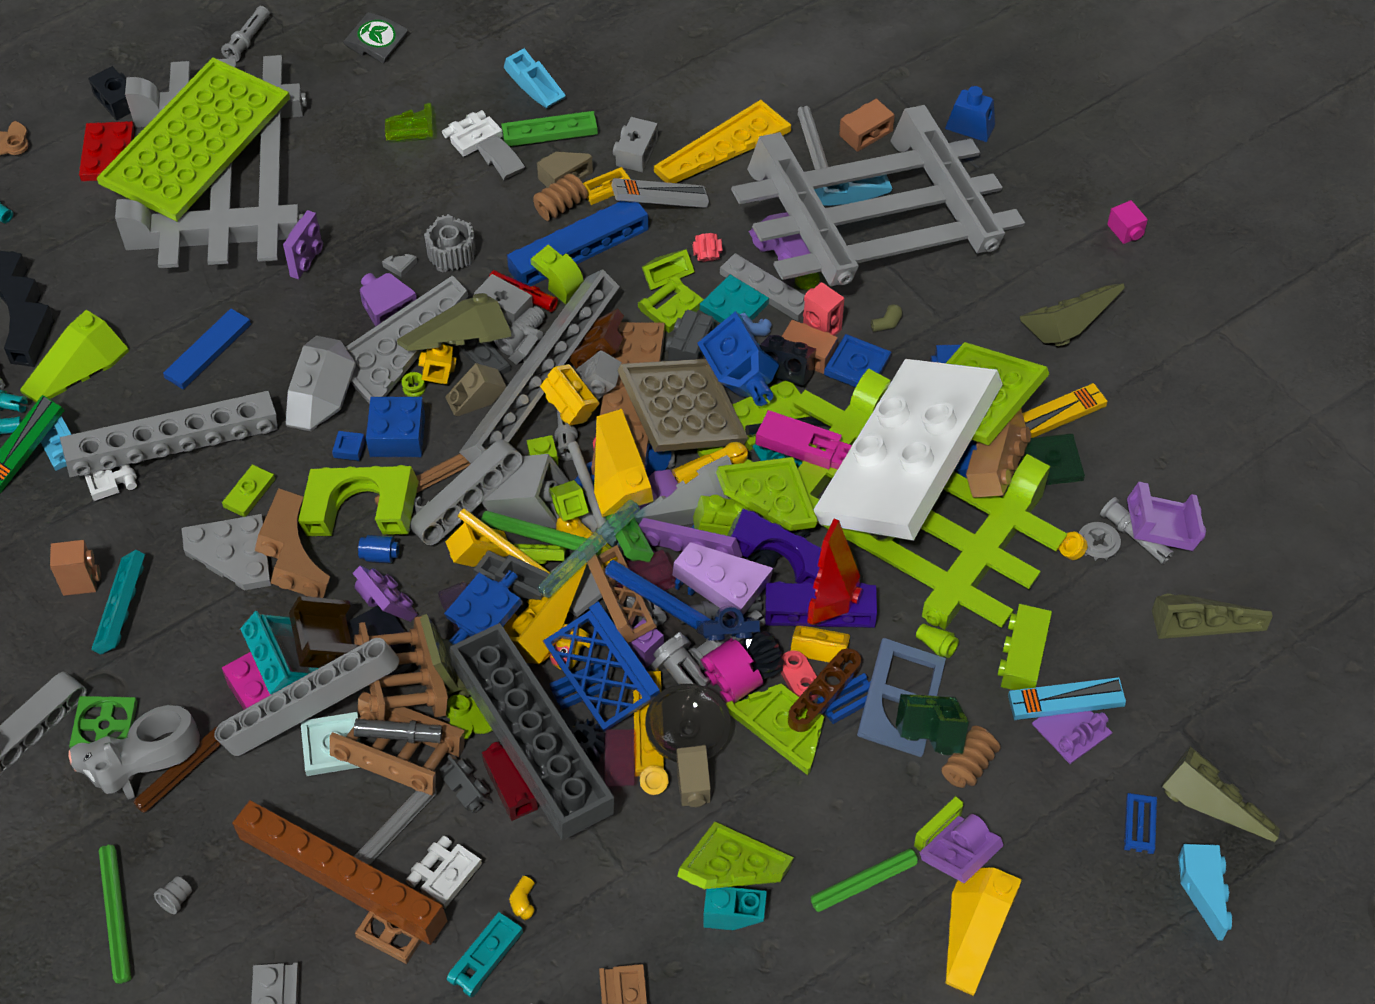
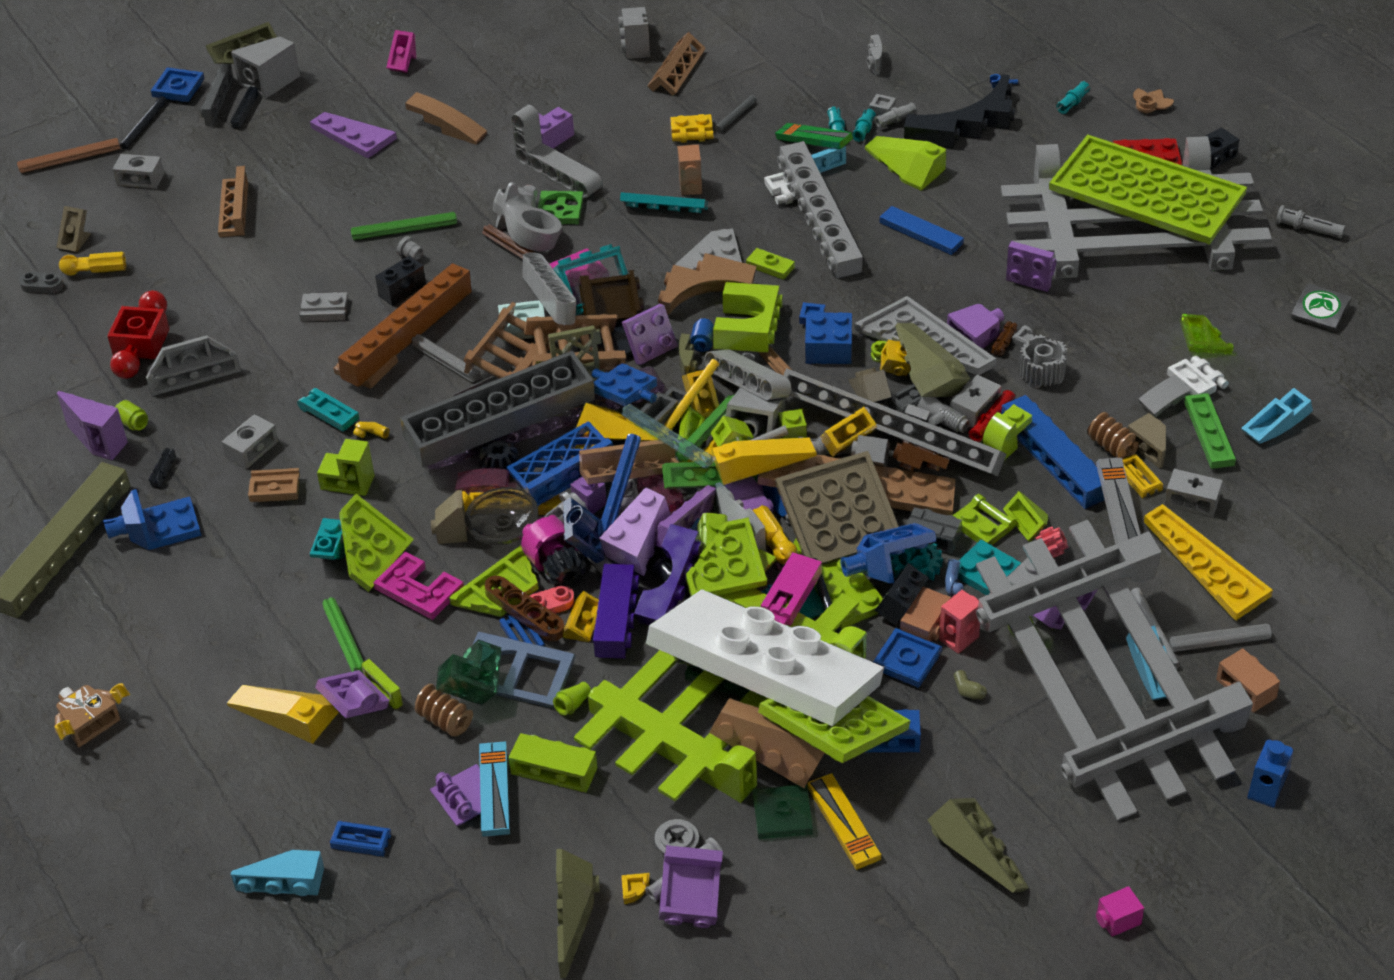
camera: 95 degrees right, 10 degrees down
light grey wedge [286,336,356,431] -> none
dark grey pin [354,718,443,744] -> none
white plate [405,836,482,909] -> none
red wedge [807,519,863,625] -> none
yellow tile [1059,532,1087,560] -> none
olive wedge [1162,746,1280,842] -> none
none -> lime brick [317,439,375,496]
none -> dark pink plate [373,552,464,620]
none -> black brick [375,255,426,306]
none -> yellow tile [621,873,650,904]
none -> olive slope [679,333,698,376]
none -> reddish brown axle [992,321,1018,357]

